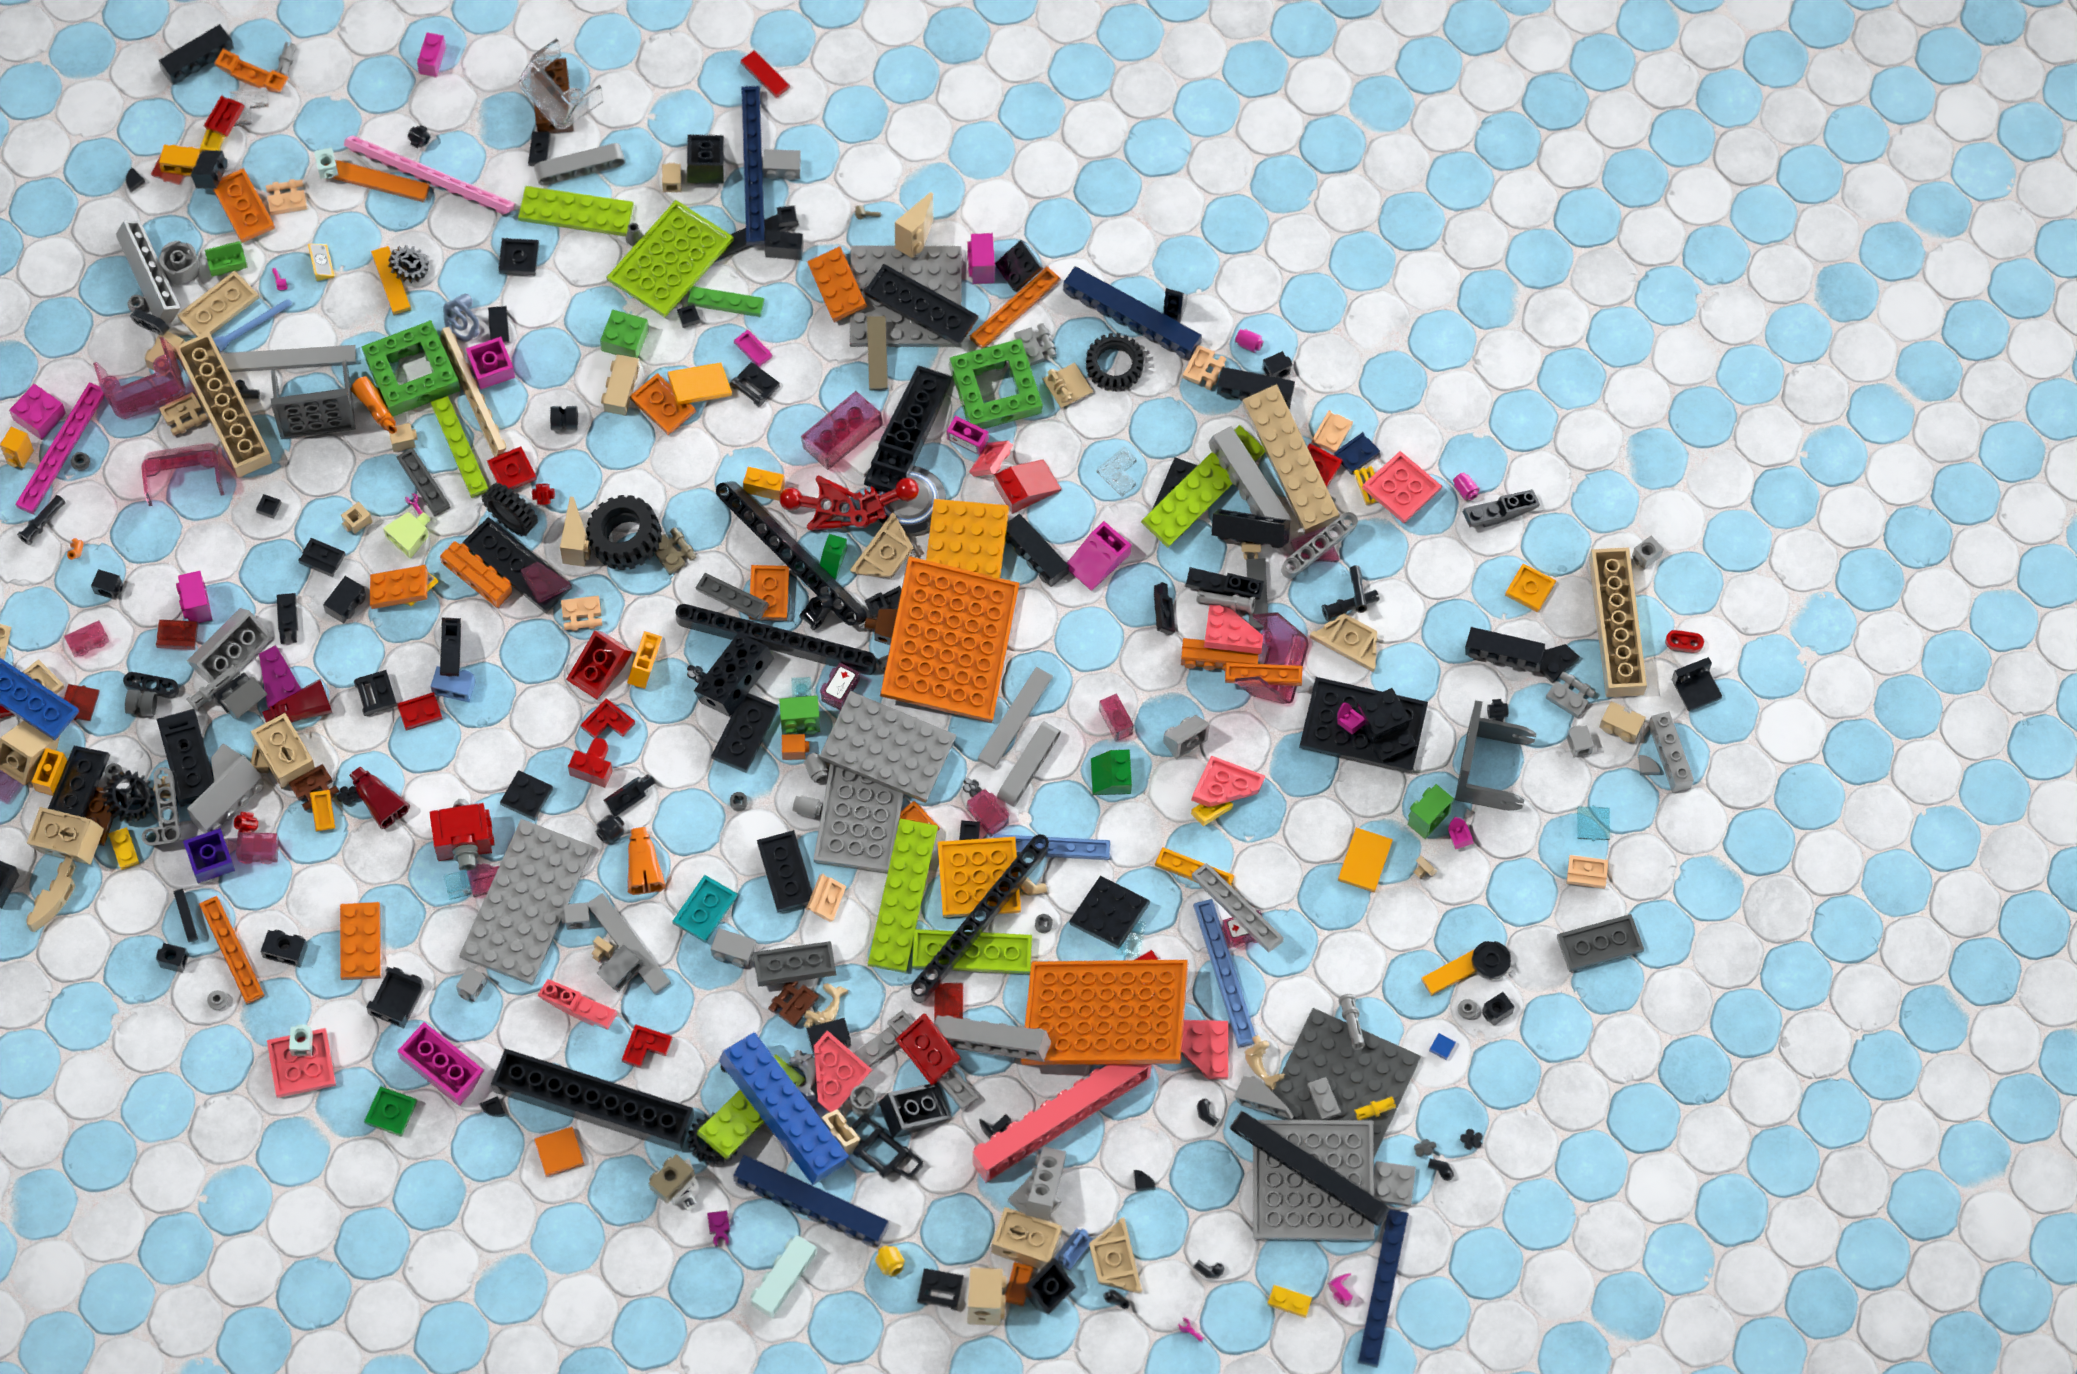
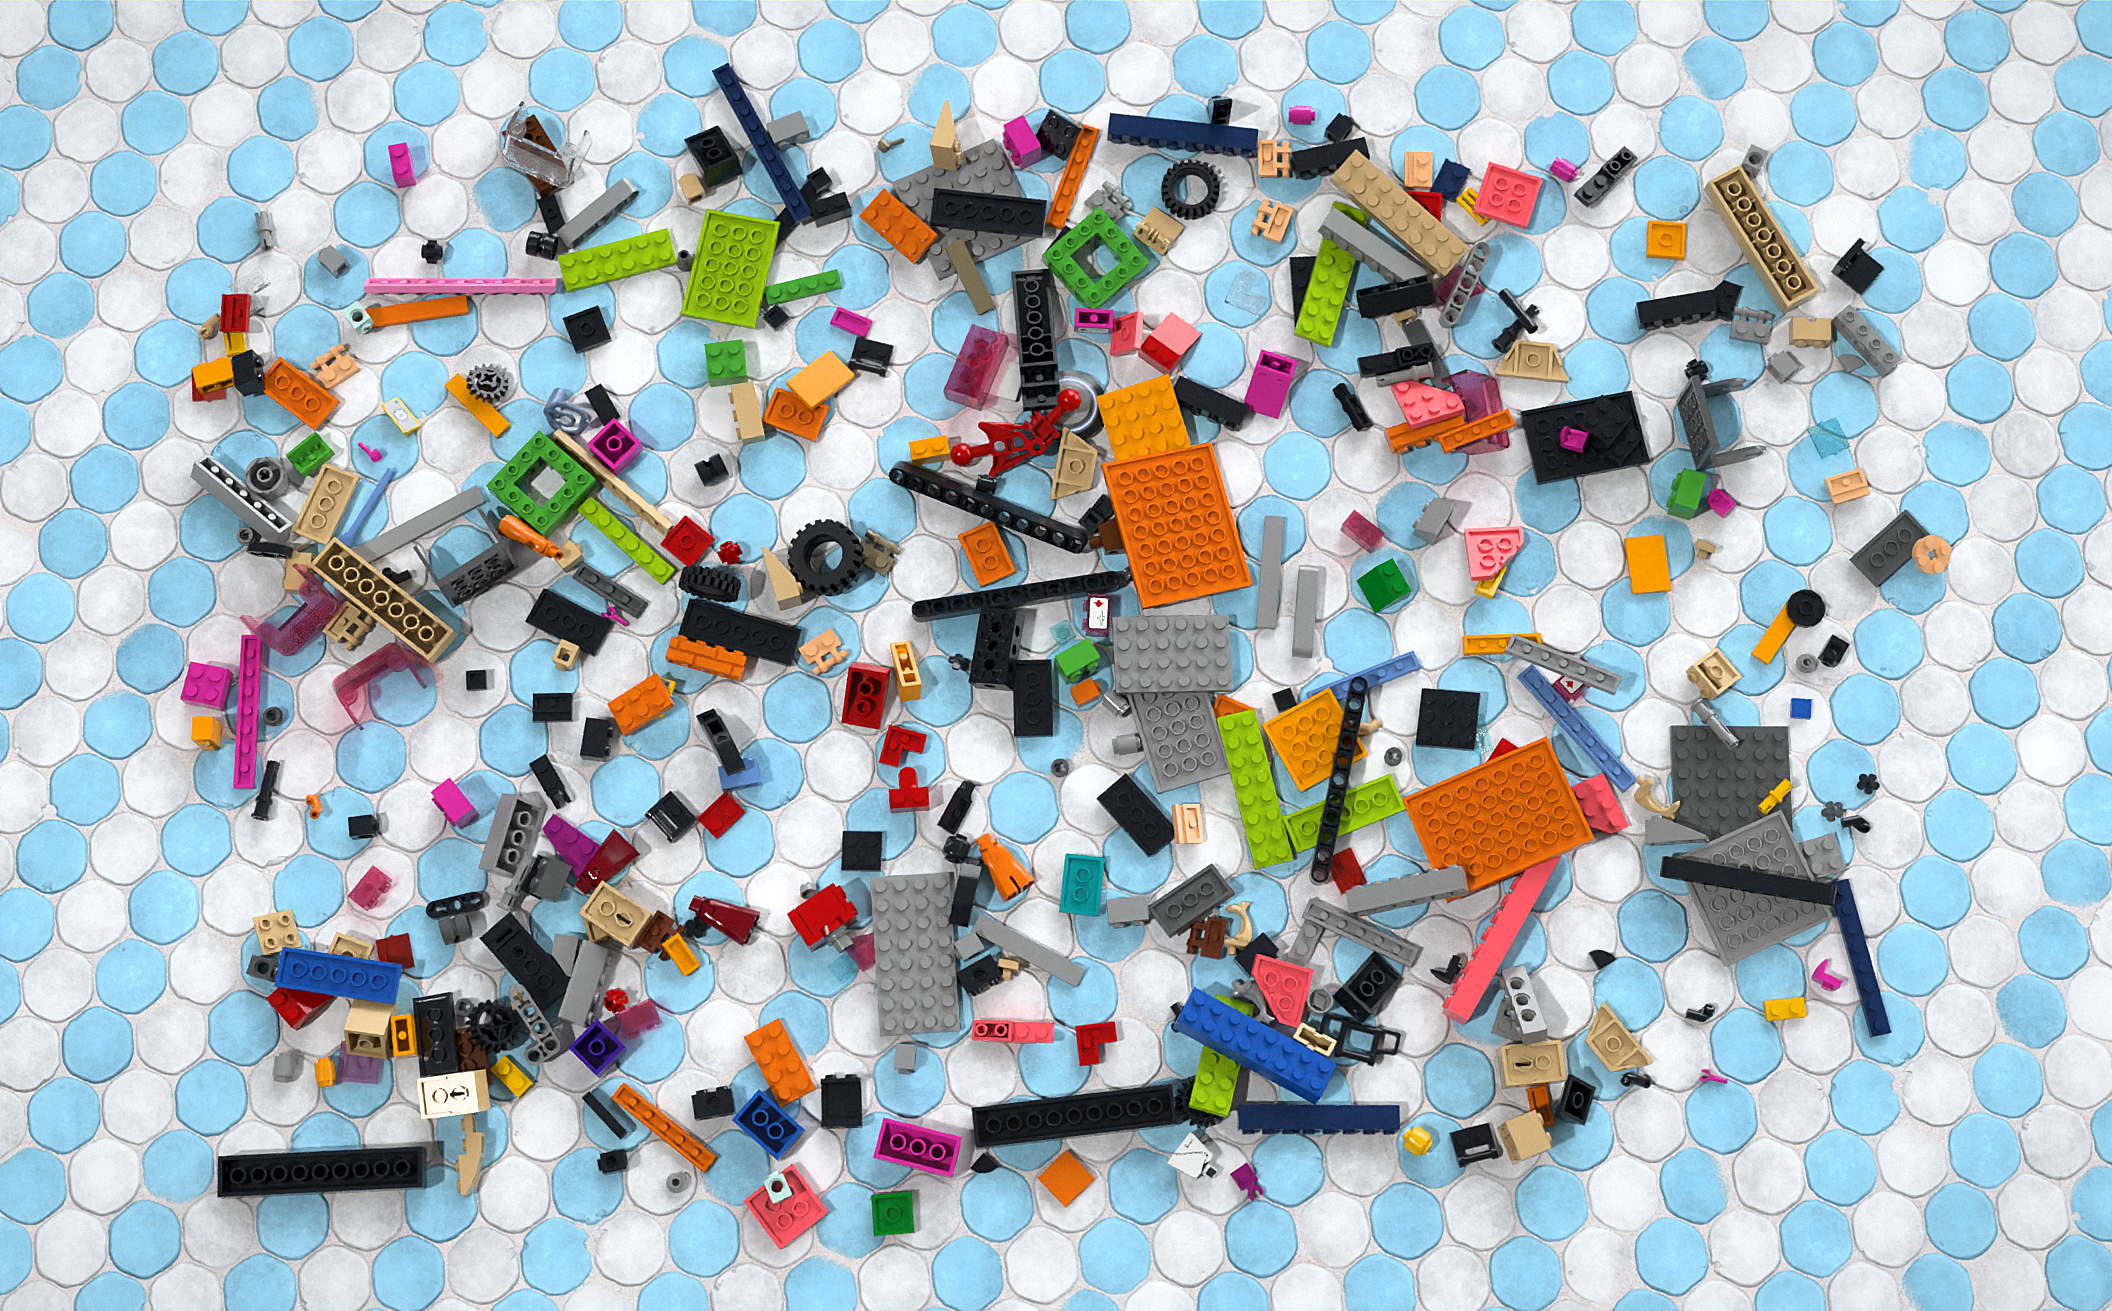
camera: 25 degrees left, 10 degrees up
black tile [126,167,145,192] -> none
clear red plate [156,619,198,650] -> none
black brick [158,24,234,85] -> none
orange slope [214,49,288,93] -> none
yellowish green torso [383,512,431,559] -> none
clear pink wing [521,562,571,603] -> none
brick [597,944,645,992] -> none
dark tan brick [649,1154,695,1204] -> none
dark grey tile [695,573,769,620] -> none
red tile [740,50,790,98] -> none
light aqua brick [750,1234,817,1318] -> none
black piece [799,594,834,630] -> none
green slope [820,534,847,580] -> none
red tile [895,1013,961,1085] -> none
black plant [963,778,982,798] -> none
clear pink brick [967,789,1010,837] -> none
medium blue hinge [1054,1228,1093,1271] -> none
black arm [1197,1098,1219,1127] -> none
light grey plate [1307,1077,1341,1120] -> none
red plate [1665,630,1704,653] -> none
none -> tan arm [199,313,221,339]
none -> light grey brick [317,245,350,279]
none -> black wheel [525,231,559,261]
none -> black tile [525,588,613,657]
none -> blue brick [732,1090,806,1162]
none -> black arch [949,856,984,928]
none -> black brick [956,953,1002,997]
none -> black bush [976,474,998,494]
none -> light nougat plate [1250,199,1294,244]
none -> tan plate [1685,647,1742,702]
none -> light nougat plate [1912,535,1951,574]

